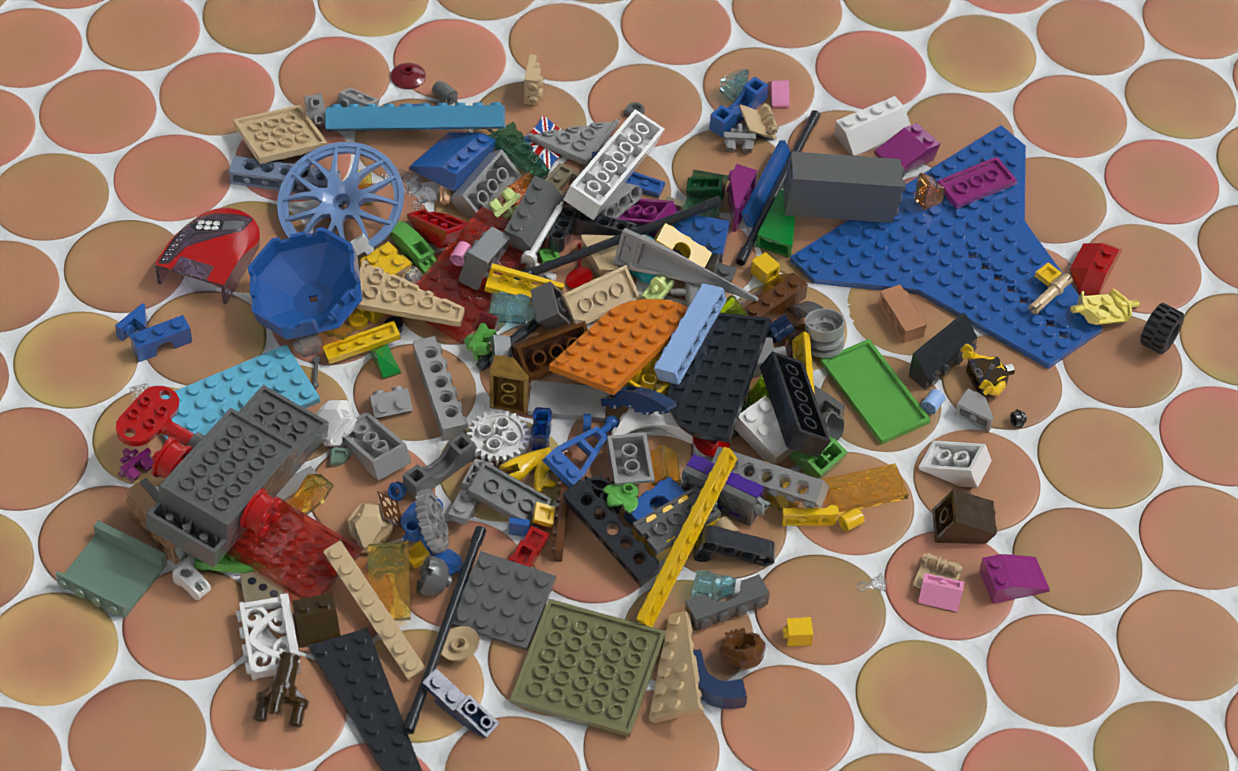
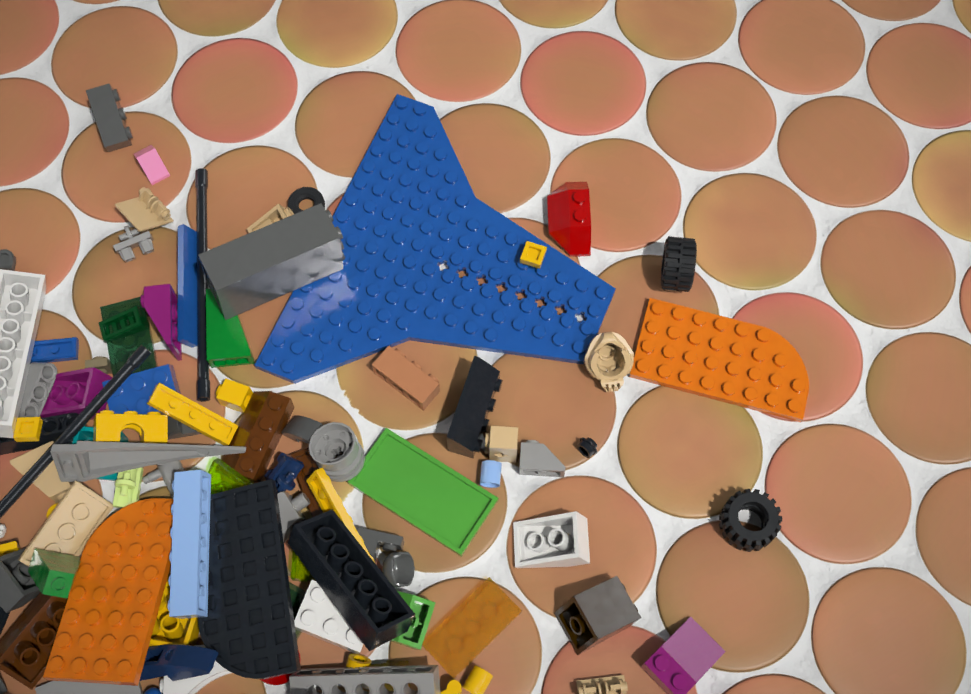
camera: 25 degrees left, 15 degrees up
red piece [566,243,593,289] -> none
blue arch [709,76,768,138] -> none
clear light blue slope [720,69,749,103] -> none
white slope [834,96,910,156] -> none
magenta slope [874,123,940,172] -> none
clear orange slope [914,173,944,210] -> none
magenta tile [936,157,1017,209] -> none
torso [960,344,1015,397] -> none
tan pin [1028,273,1073,315] -> none
light yellow plate [1070,289,1140,325] -> none
none -> yellow plate [13,417,43,442]
none -> green slope [28,548,81,598]
none -> dark grey wedge [86,83,133,152]
none -> yellow plate [147,383,238,446]
none -> tan brick [485,426,518,463]
none -> tan helmet [584,332,634,392]
none -> orange plate [629,298,809,422]
none -> black tyre [719,489,782,552]

